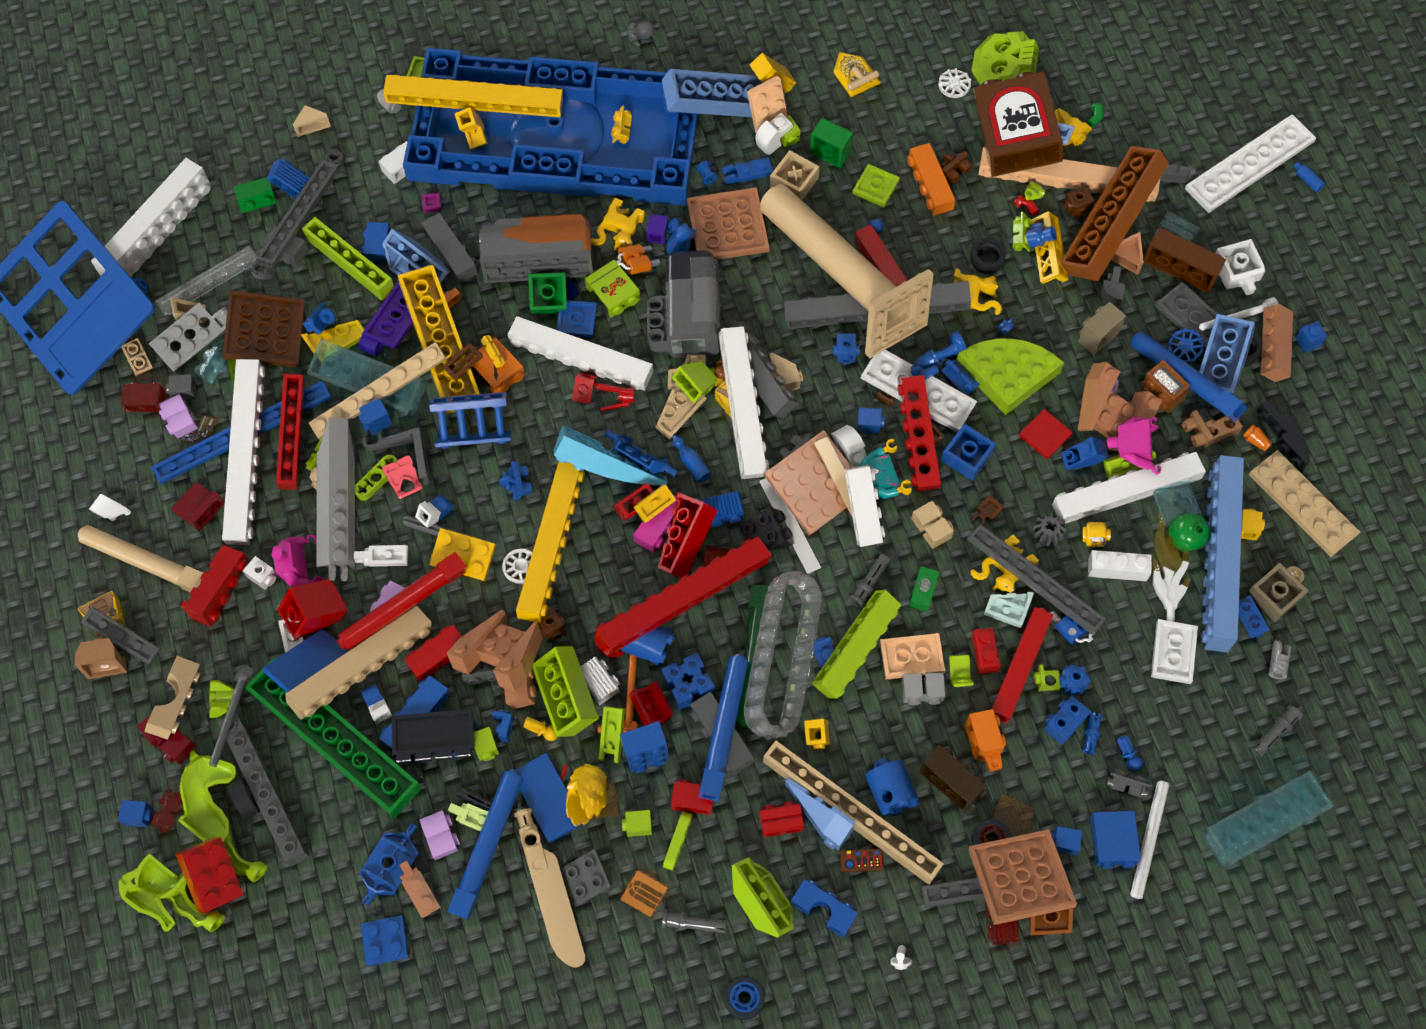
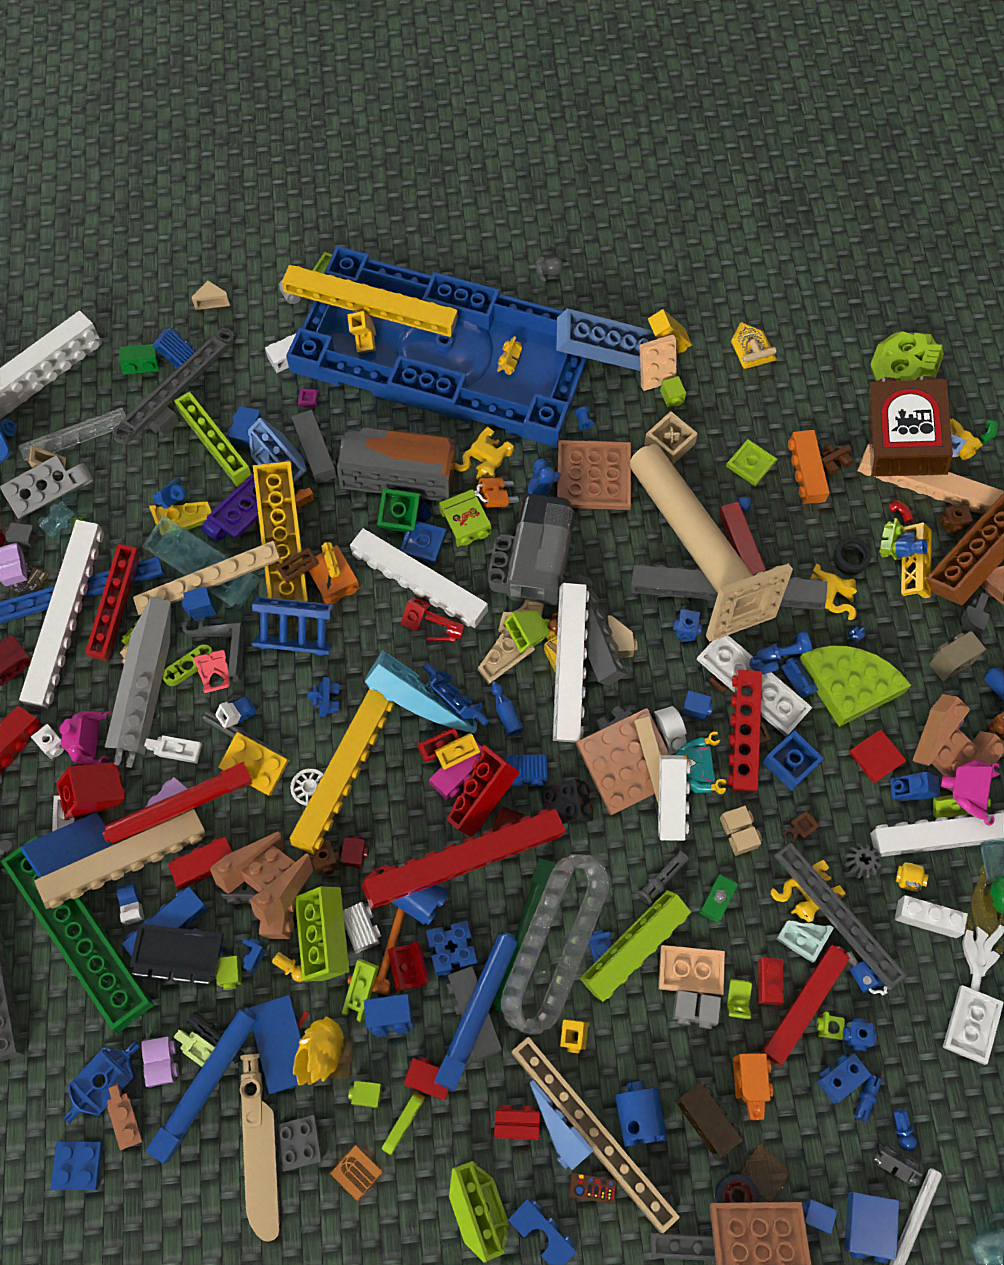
camera: 10 degrees right, 0 degrees up
reddish brown plate [222,290,305,368] -> none
dark purple brick [646,214,668,244] -> none
dark grey pin [662,909,726,934] -> none
blue hinge [722,157,773,184] -> none
white brick [755,113,793,156] -> none
white sticker [760,478,821,573] -> none
green brick [810,118,853,168] -> none
white wheel [938,68,971,98] -> none
lime piece [1025,182,1045,200] -> none
none -> dark red brick [340,835,369,869]

